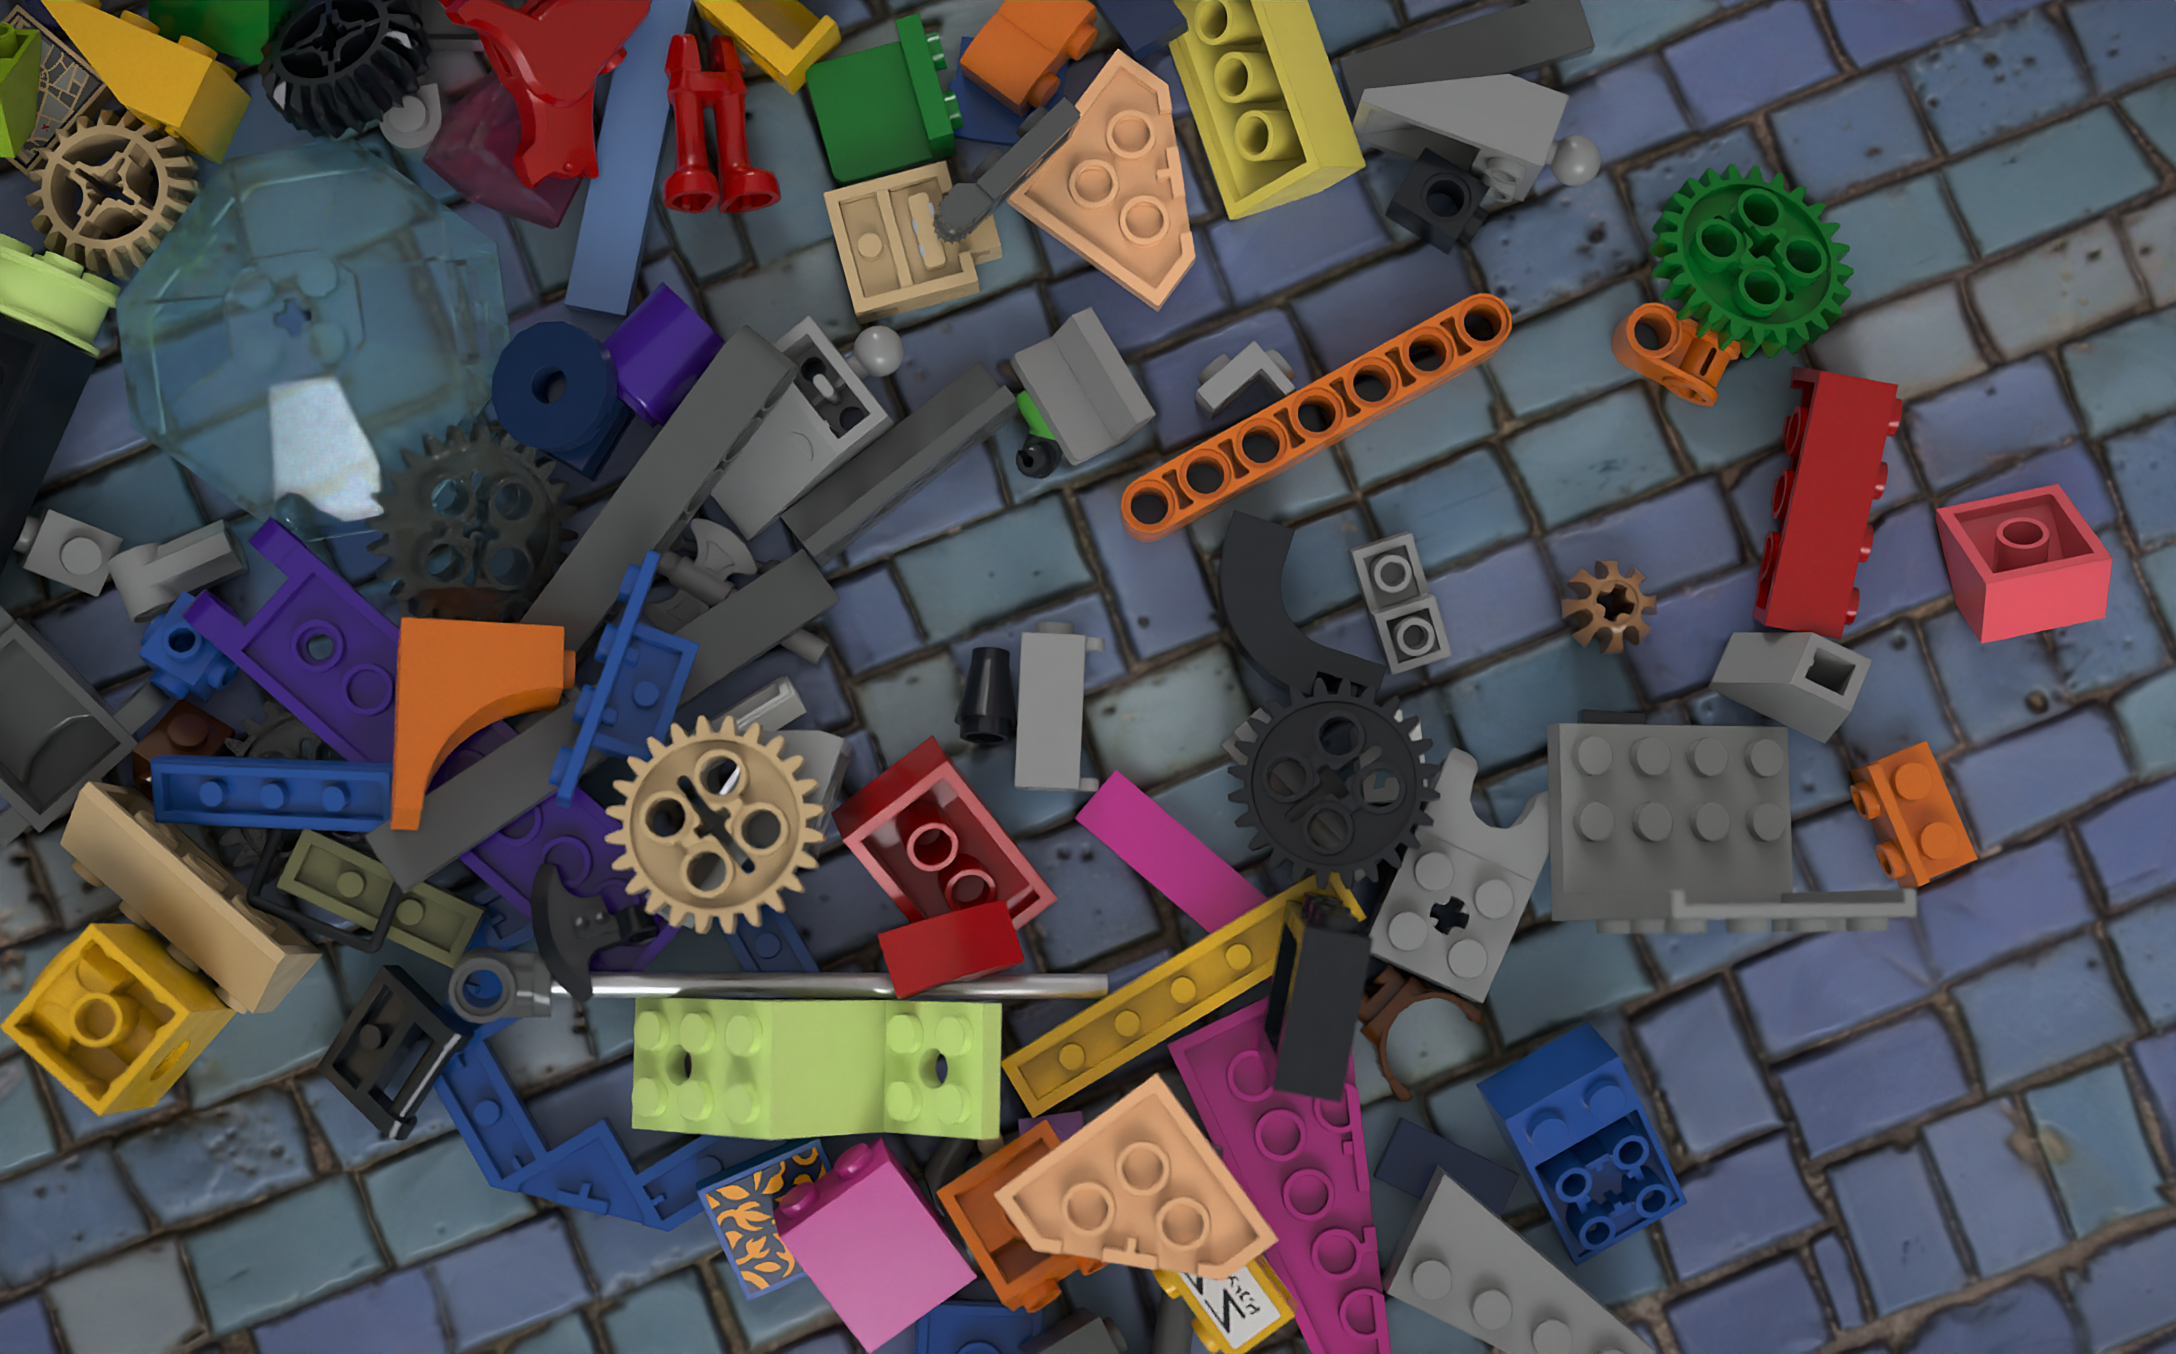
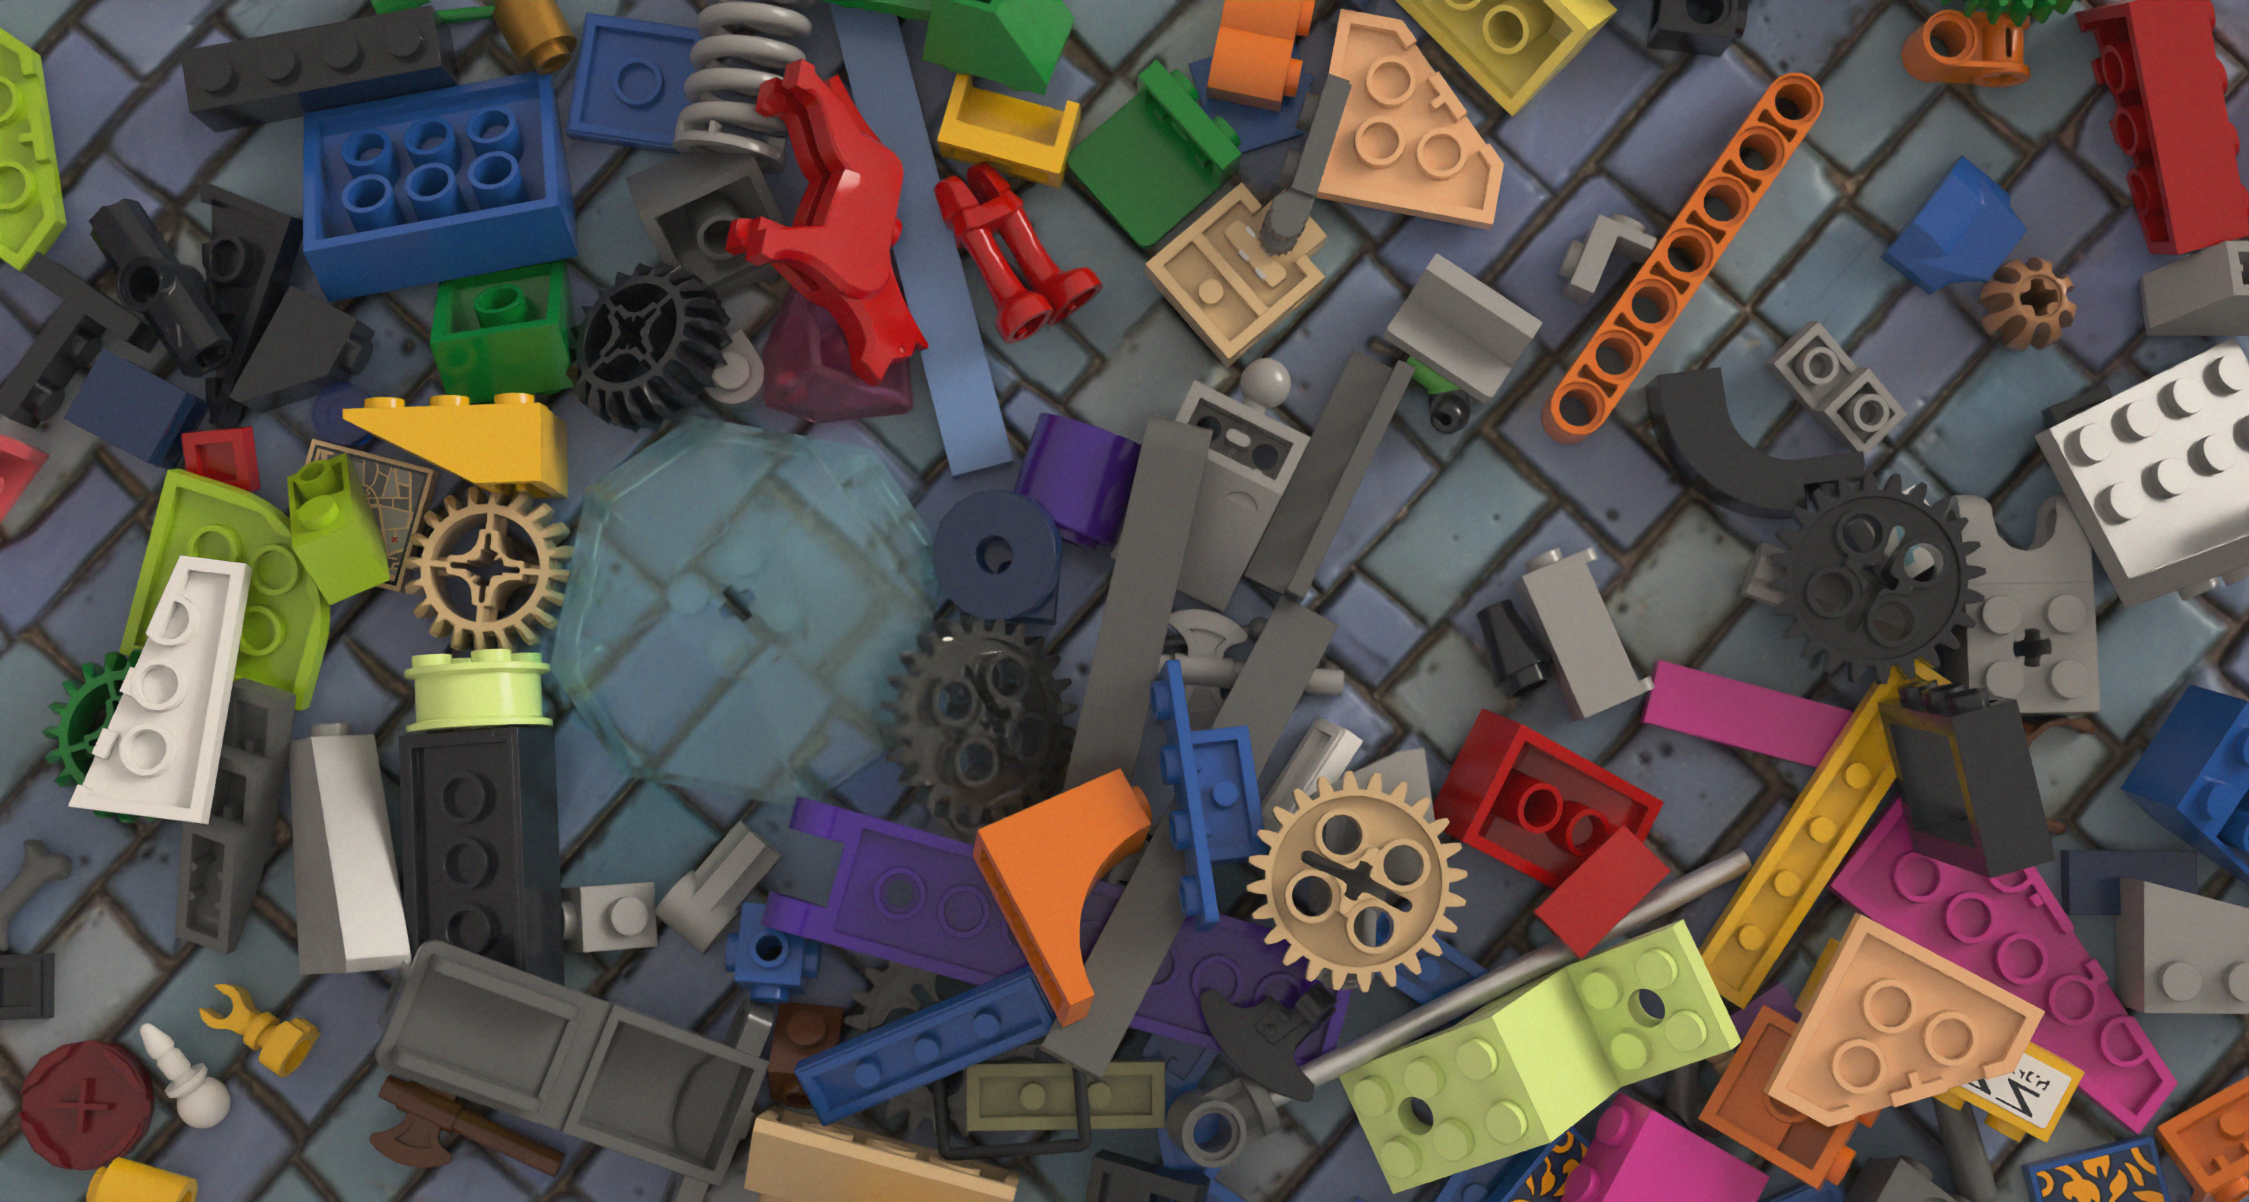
camera: 25 degrees left, 0 degrees up
none -> blue slope [1880,156,2028,295]

